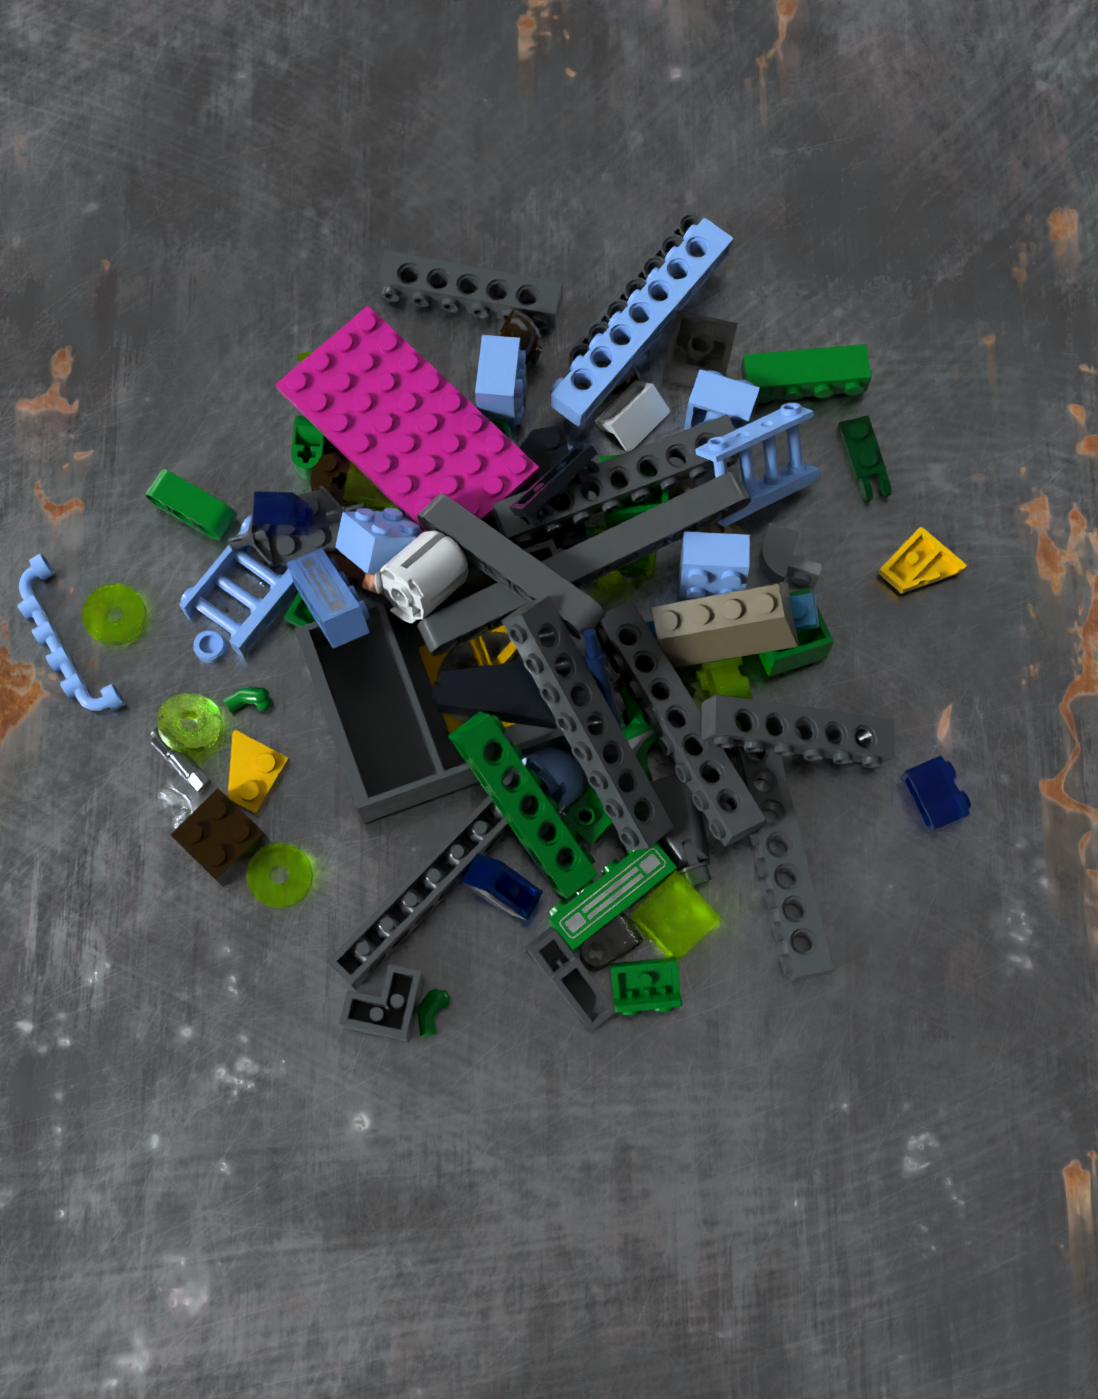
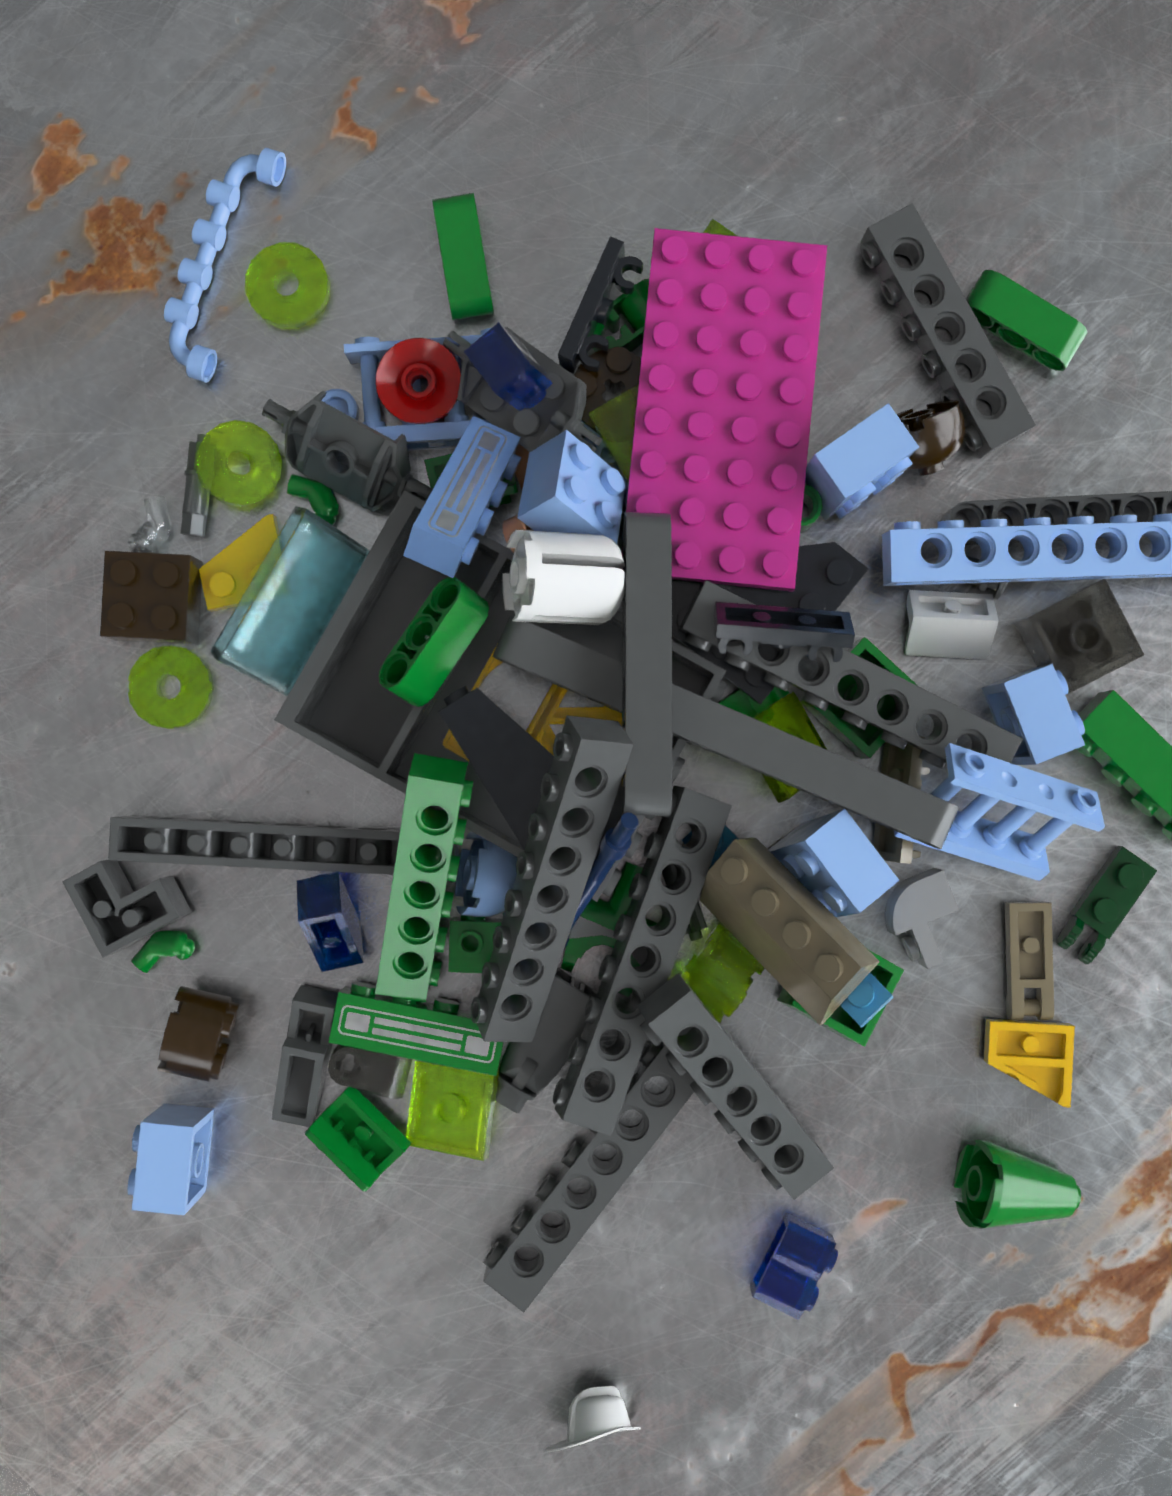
camera: 50 degrees right, 15 degrees up
none -> light blue brick [127,1103,214,1215]
none -> dark brown brick [157,986,240,1082]
none -> clear light blue windscreen [210,506,370,696]
none -> dark grey plate [262,391,433,512]
none -> red dish [376,338,461,424]
none -> green beam [378,577,489,707]
none -> white piece [545,1386,641,1453]
none -> black plate [558,236,643,374]
none -> green cone [954,1139,1081,1229]
none -> green beam [966,270,1088,371]
none -> dark tan plate [1005,901,1054,1020]

